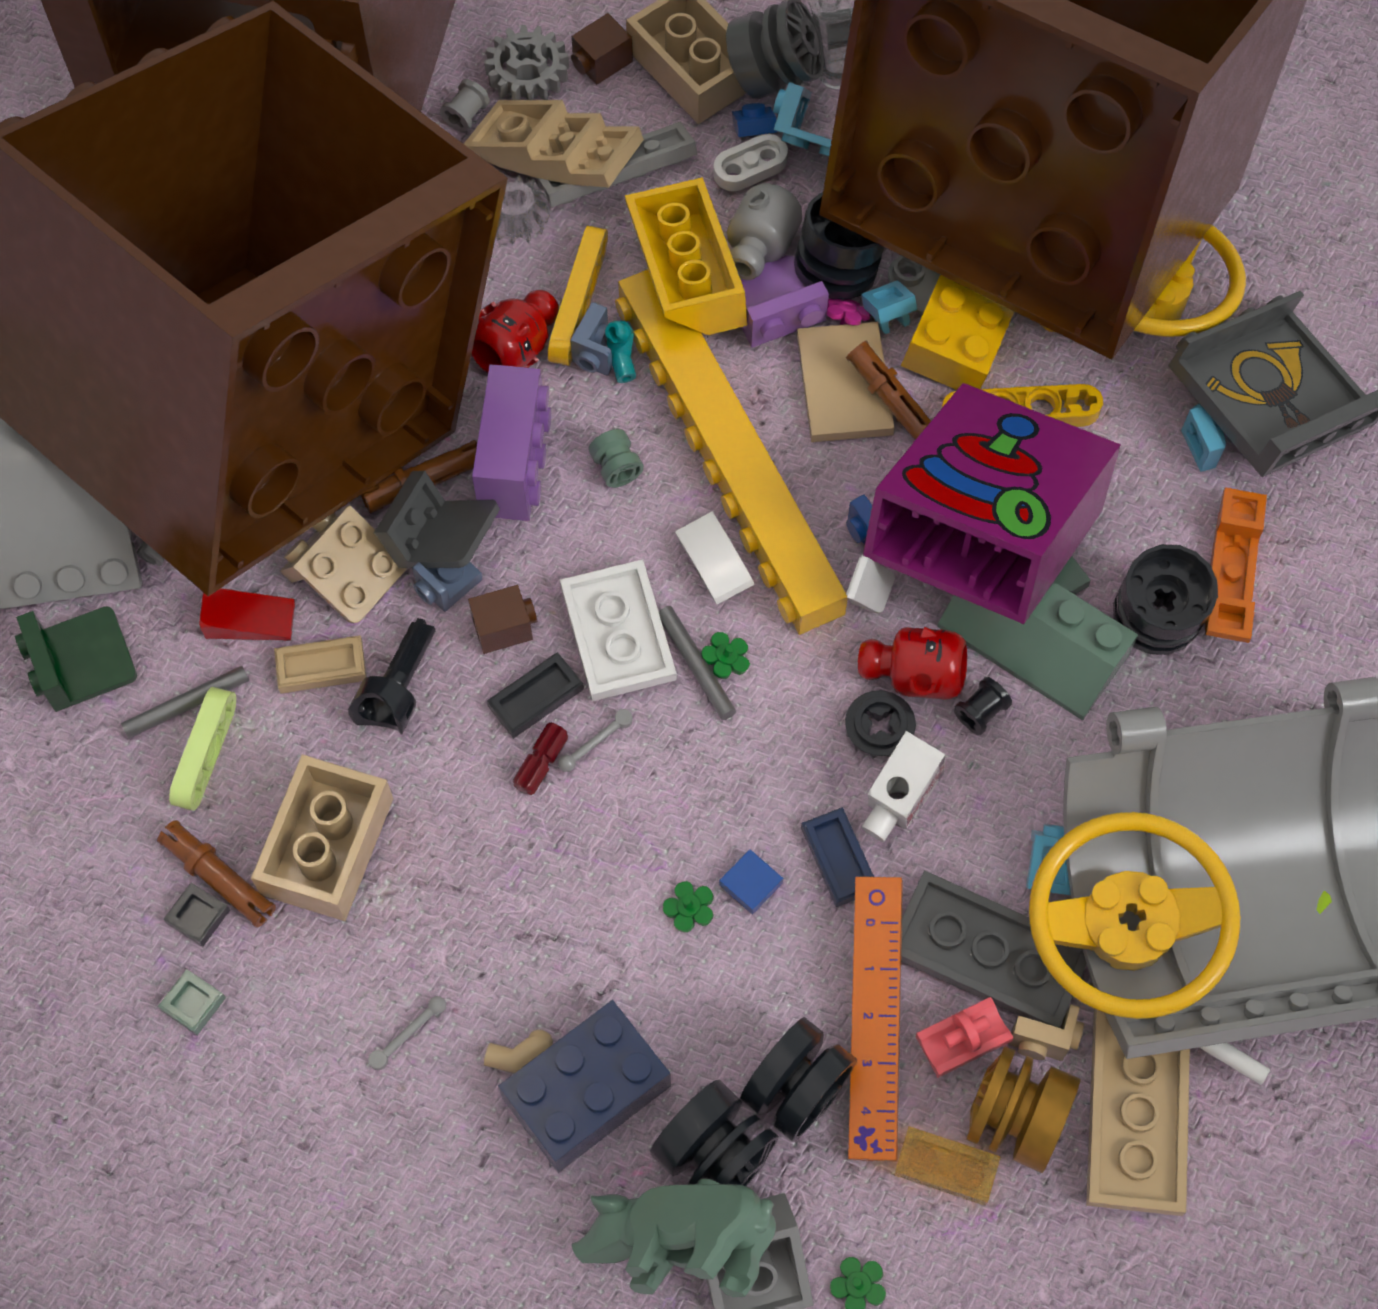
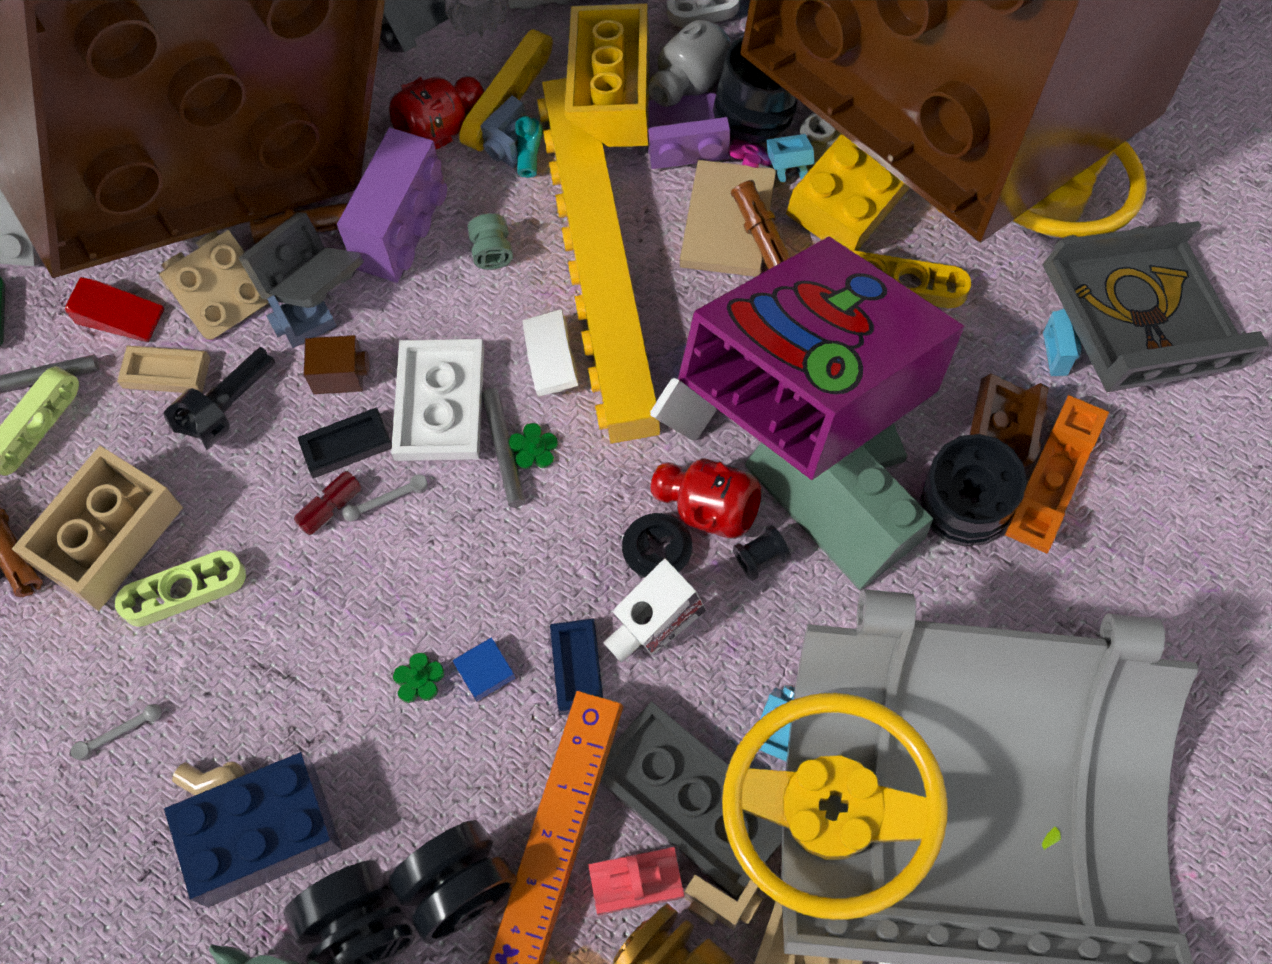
camera: 20 degrees right, 0 degrees up
none -> yellowish green beam [115,550,246,627]
none -> reddish brown bracket [970,373,1049,467]

